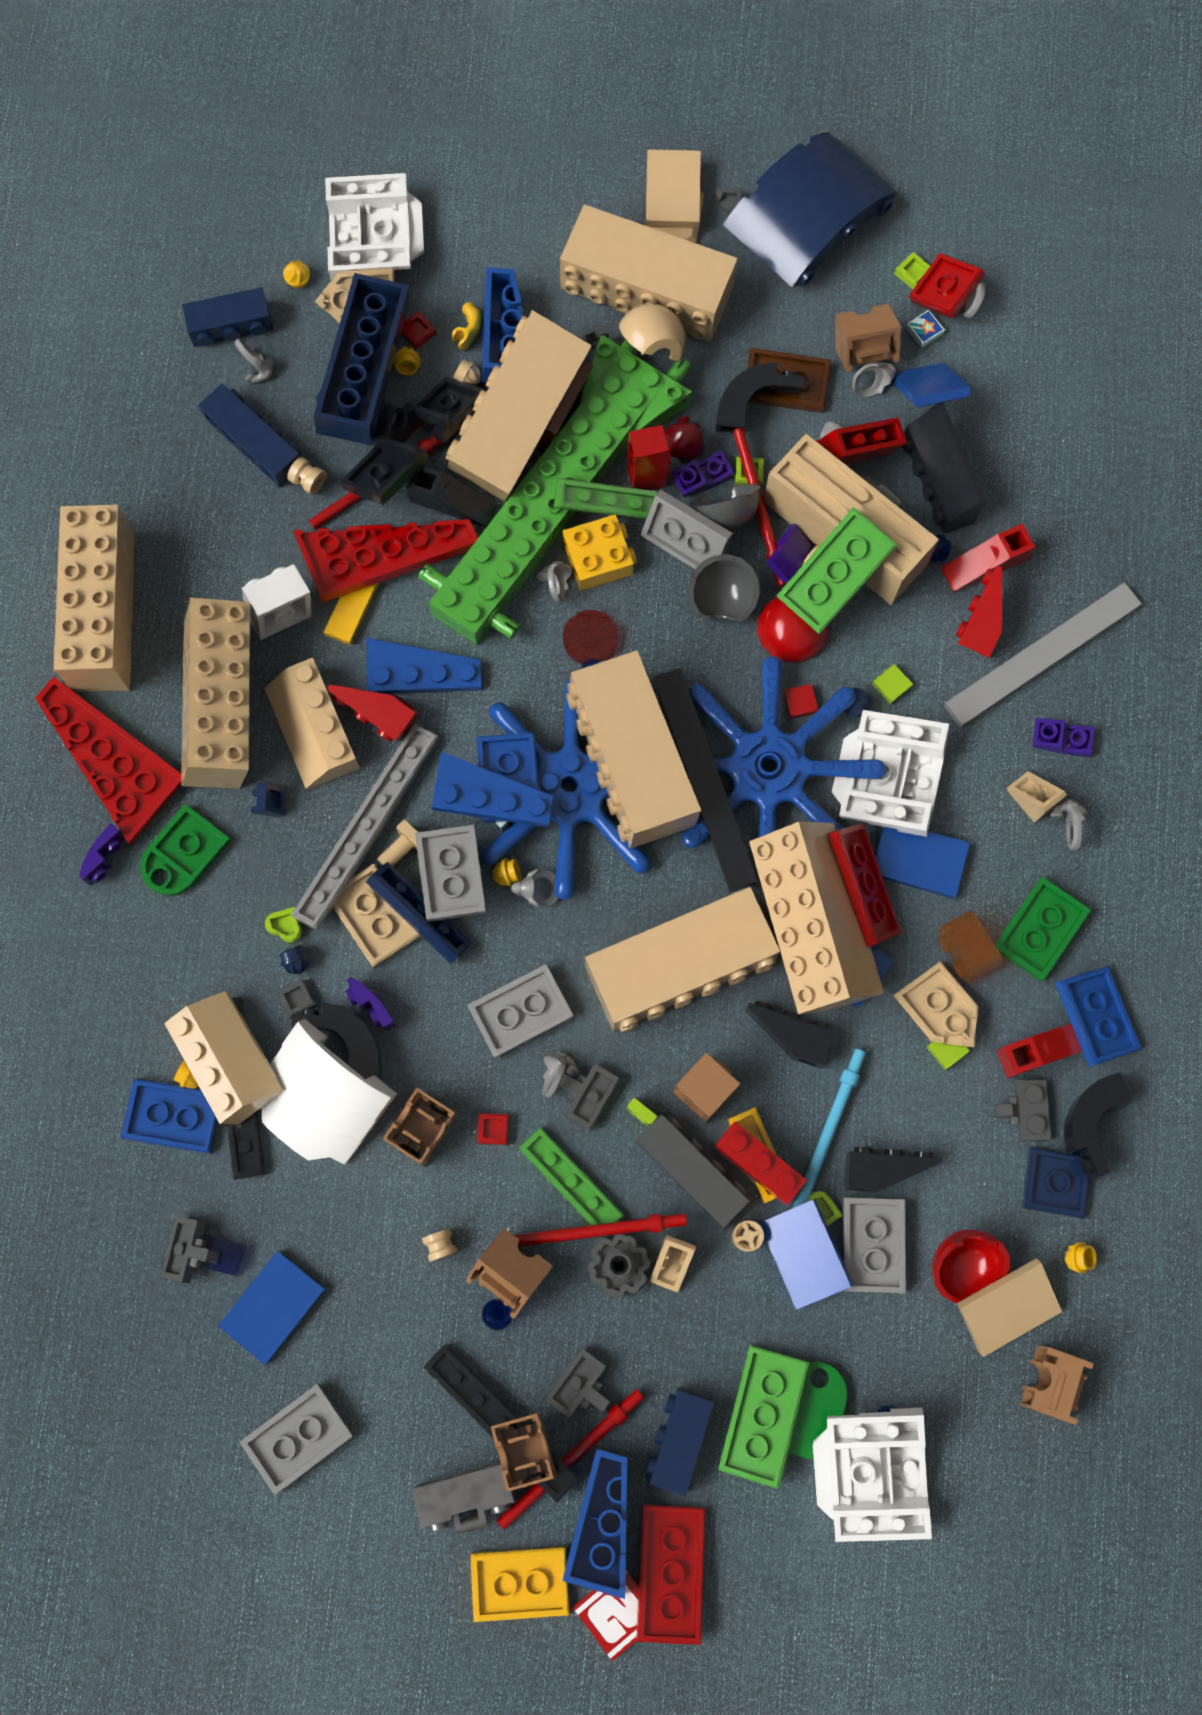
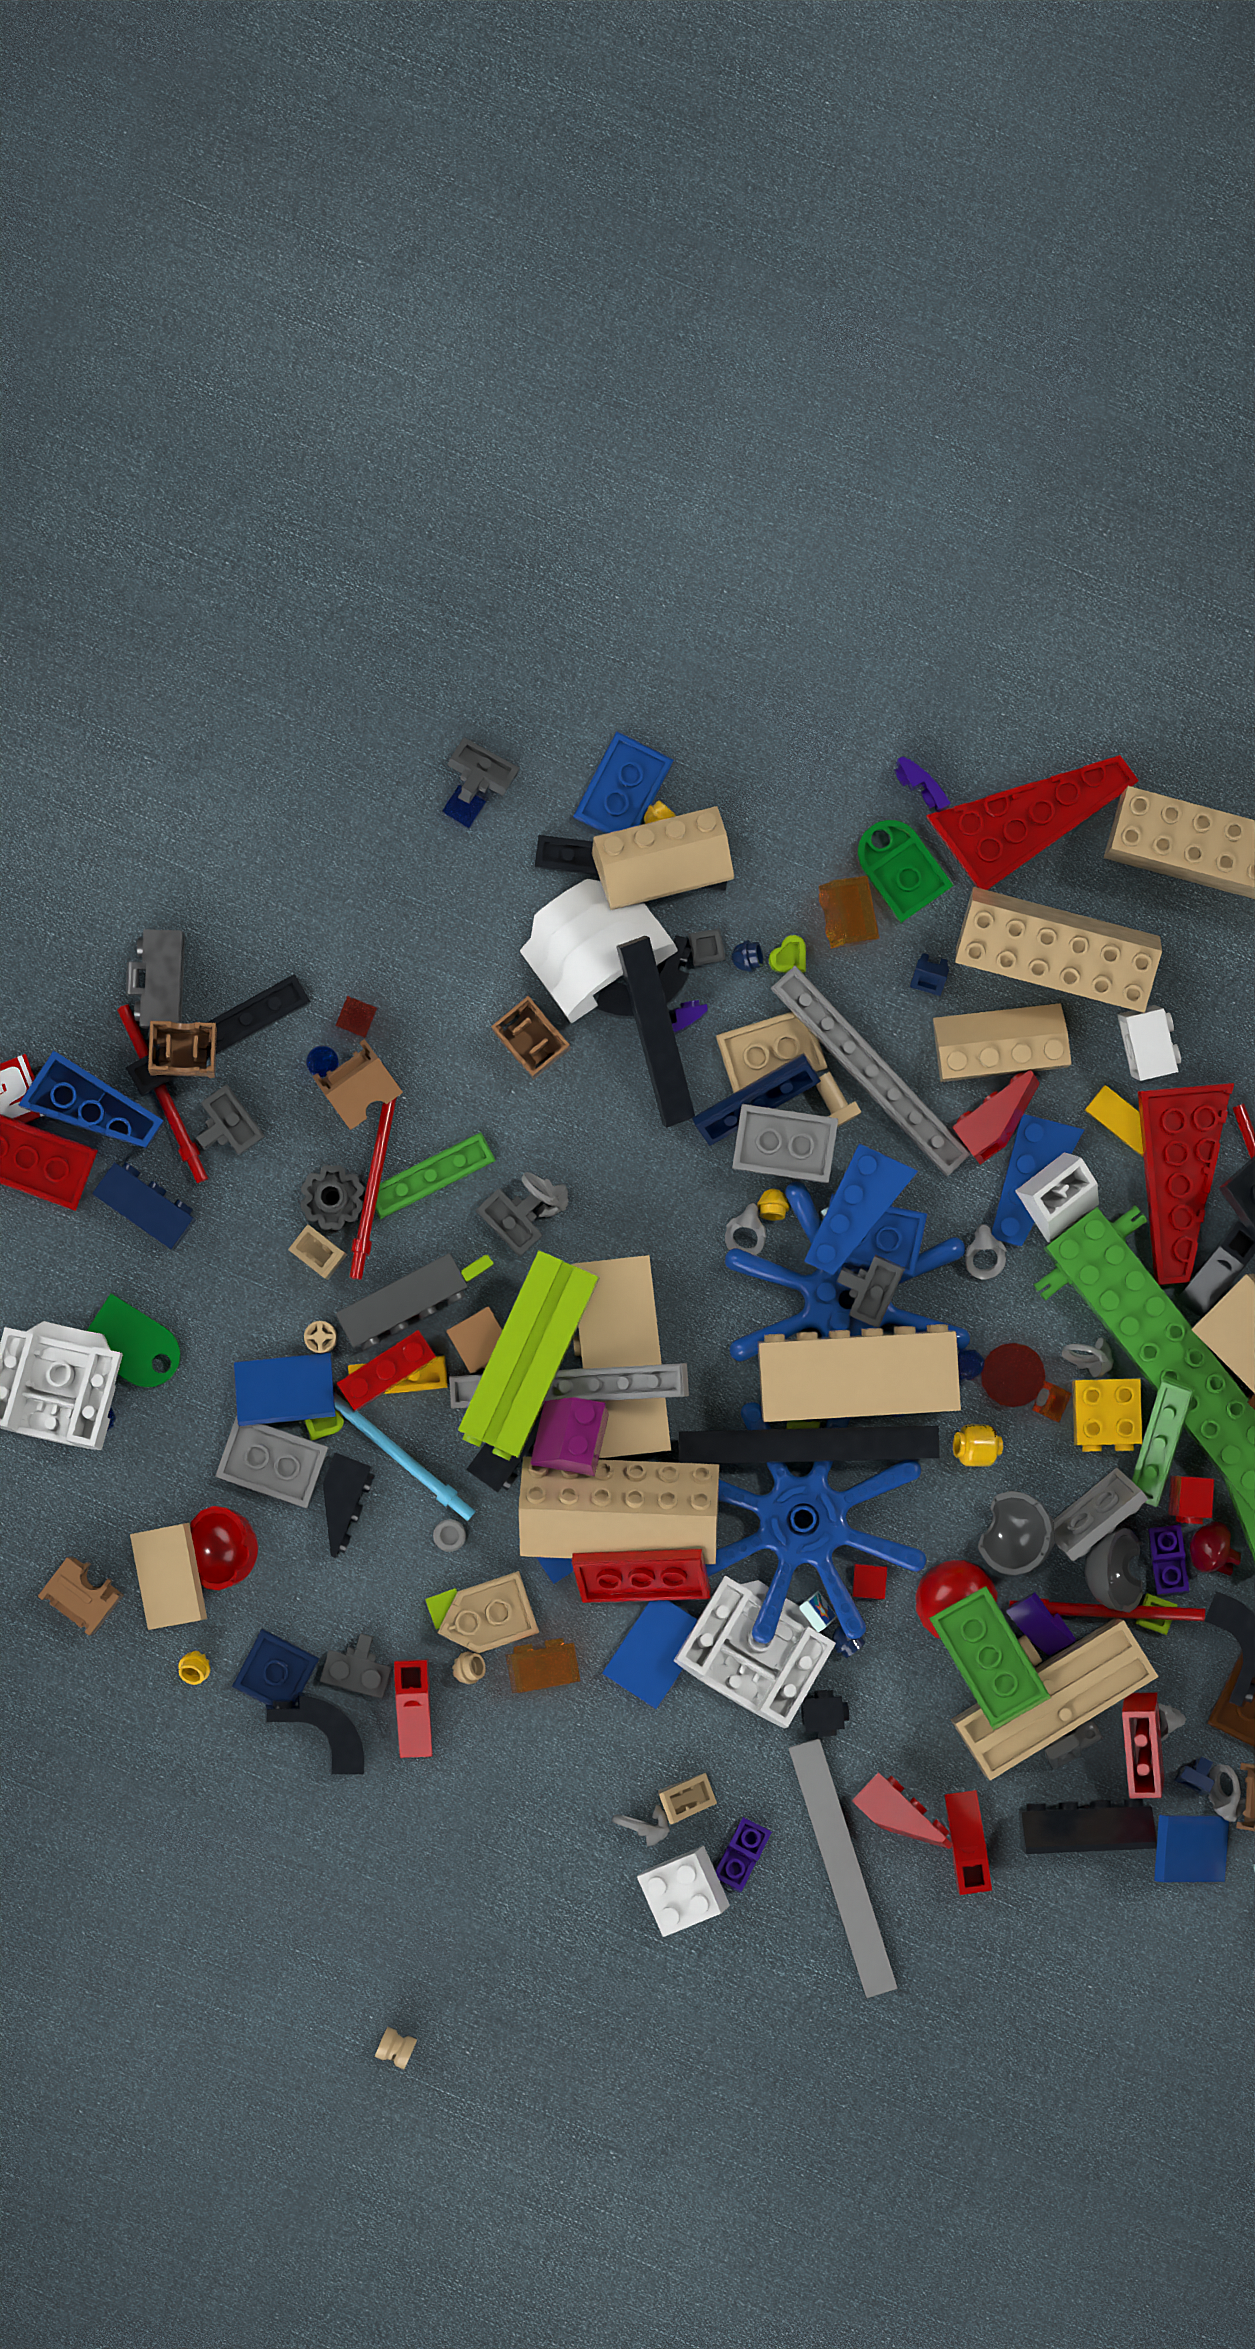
camera: 110 degrees right, 10 degrees up
blue tile [218,1251,326,1365] -> none
light grey plate [239,1383,354,1496] -> none
tan wheel [422,1228,458,1262] -> none
light grey plate [467,964,574,1059] -> none
yellow tile [471,1546,570,1622] -> none
red tile [477,1113,509,1146] -> none
bright green tile [718,1345,811,1489] -> none
lime tile [872,664,913,705] -> none
clear blue plate [930,534,951,562] -> none
green plate [992,876,1091,982] -> none
blue tile [1055,966,1142,1067] -> none
none -> clear red plate [335,996,378,1038]
none -> light grey tile [433,1519,466,1552]
none -> light grey tile [449,1363,689,1409]
none -> tan plate [452,1651,486,1684]
none -> lime brick [458,1250,600,1461]
none -> magenta slope [530,1397,609,1476]
none -> black tile [616,935,695,1128]
none -> white brick [637,1846,730,1937]
none -> light aqua tile [799,1591,837,1633]
none -> black brick [800,1690,849,1737]
none -> clear orange brick [819,876,880,949]
none -> dark grey hinge [837,1254,905,1328]
none -> yellow head [953,1424,1003,1467]
none -> light grey piece [965,1224,1007,1279]
none -> white slope [1016,1152,1099,1243]
none -> clear red plate [1032,1381,1072,1423]
none -> dark blue tile [1174,1756,1215,1796]

